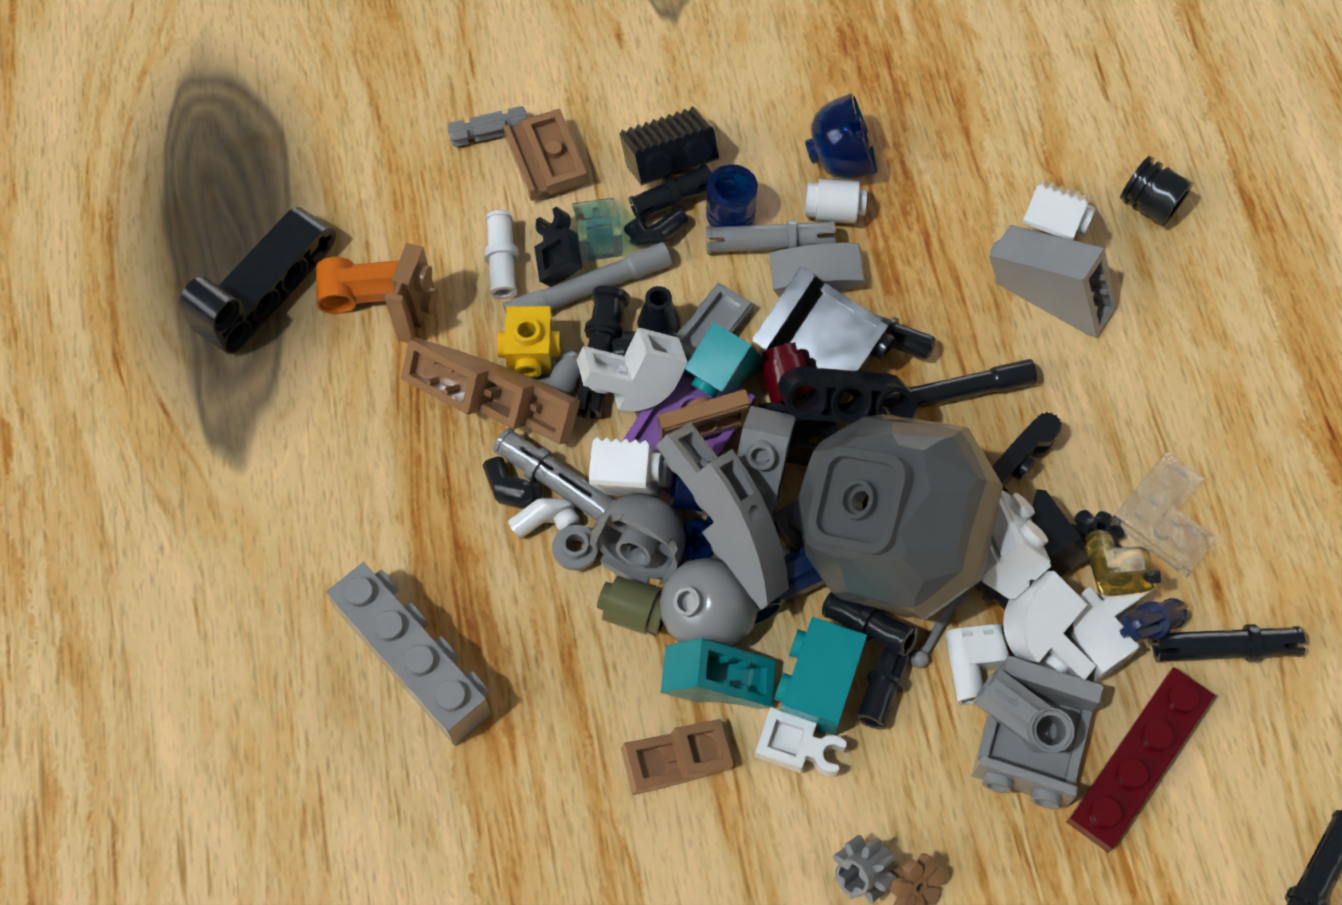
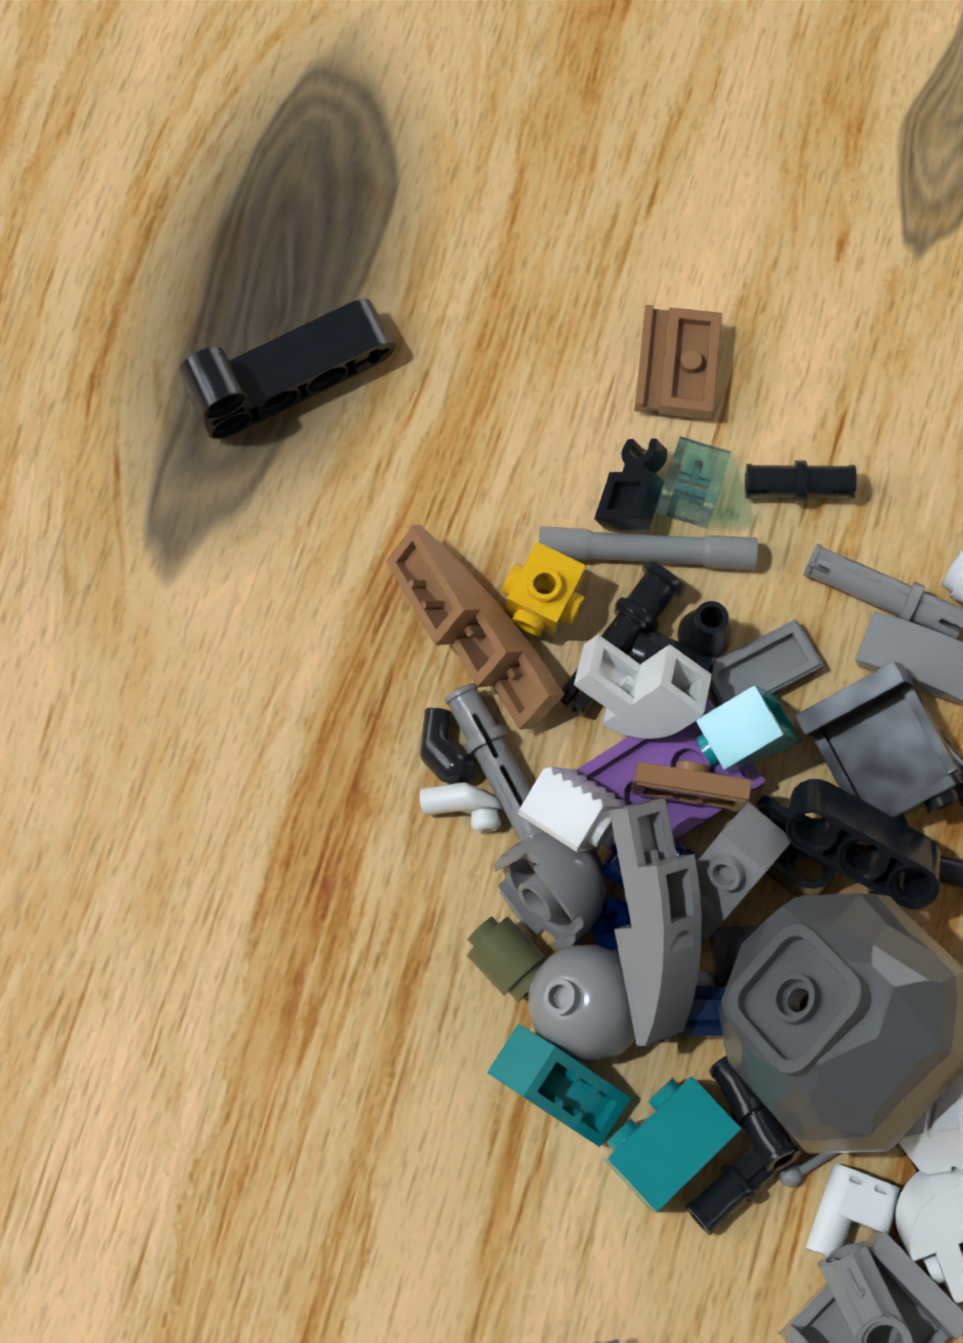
camera: 25 degrees right, 10 degrees up
orange piece [316,257,399,314] -> none
light grey brick [326,561,492,746] -> none
medium nougat plate [384,243,438,343] -> none
light grey axle [448,106,528,147] -> none
white pin [484,210,519,299] -> none
light grey arm [538,350,581,395] -> none
light grey plate [552,525,599,571] -> none
black brick [619,106,719,186] -> none
medium nougat slope [621,719,734,795] -> none
black arm [624,208,689,247] -> none
clear blue piece [706,164,758,227] -> none
white plate [754,707,847,777] -> none
dark red brick [760,342,812,406] -> none

